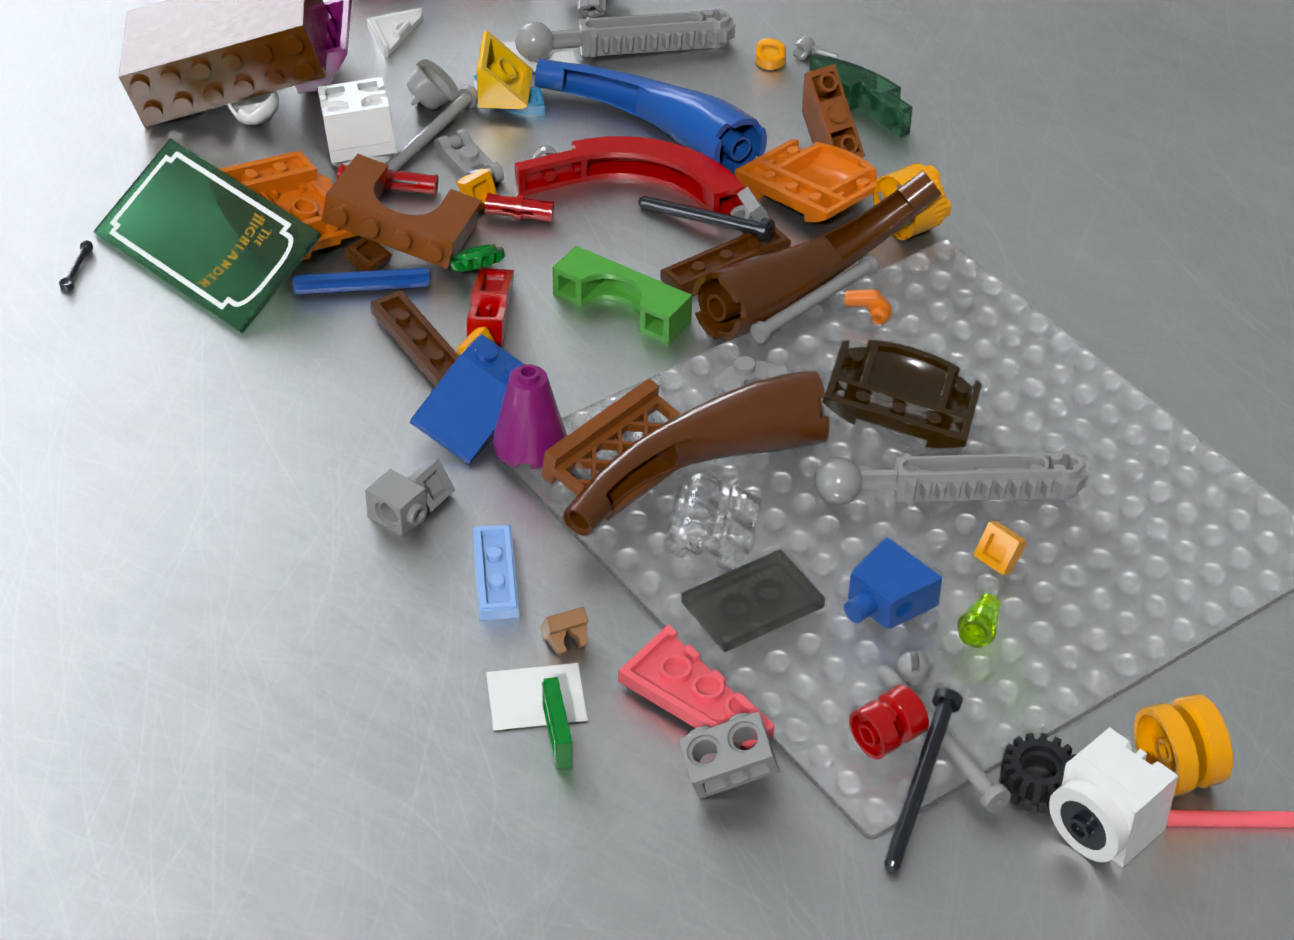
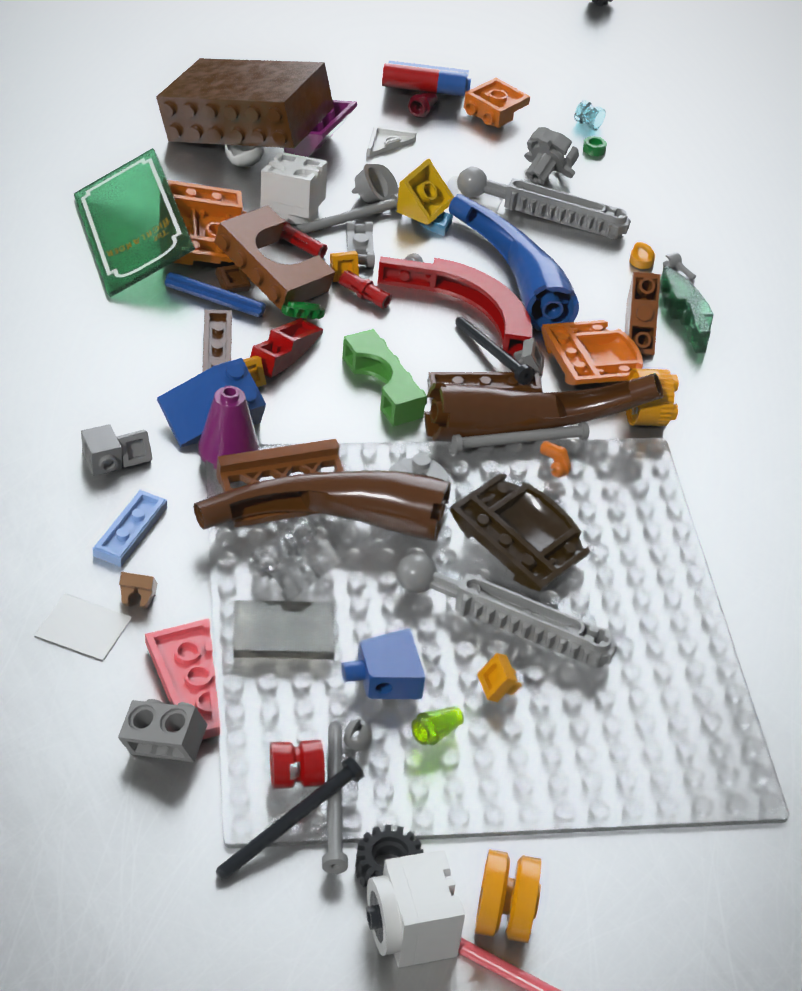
camera: 25 degrees right, 0 degrees up
black hinge [59,240,93,291] -> none
green tile [542,677,573,770] -> none

